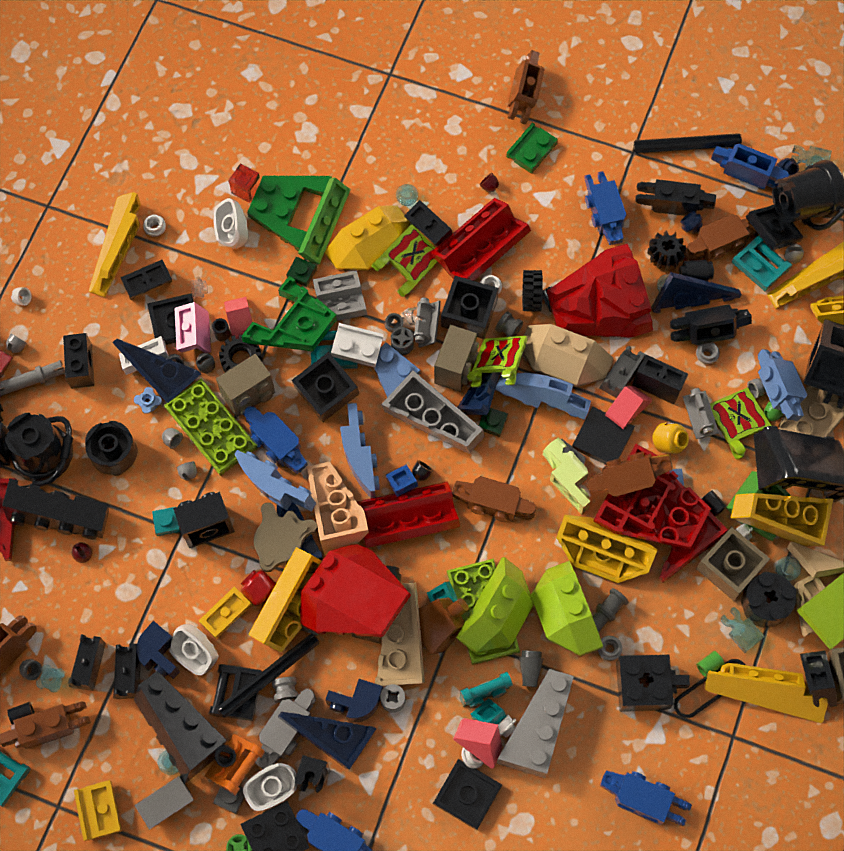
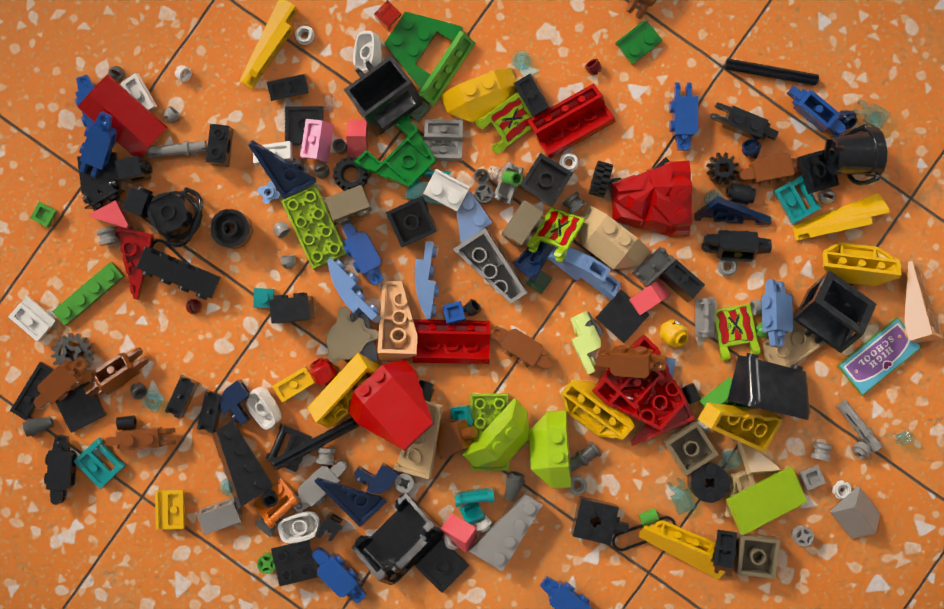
camera: 15 degrees right, 20 degrees up
none -> black piece [344,55,423,137]
none -> black windscreen [351,493,445,585]
none -> bright green hinge [502,171,523,186]

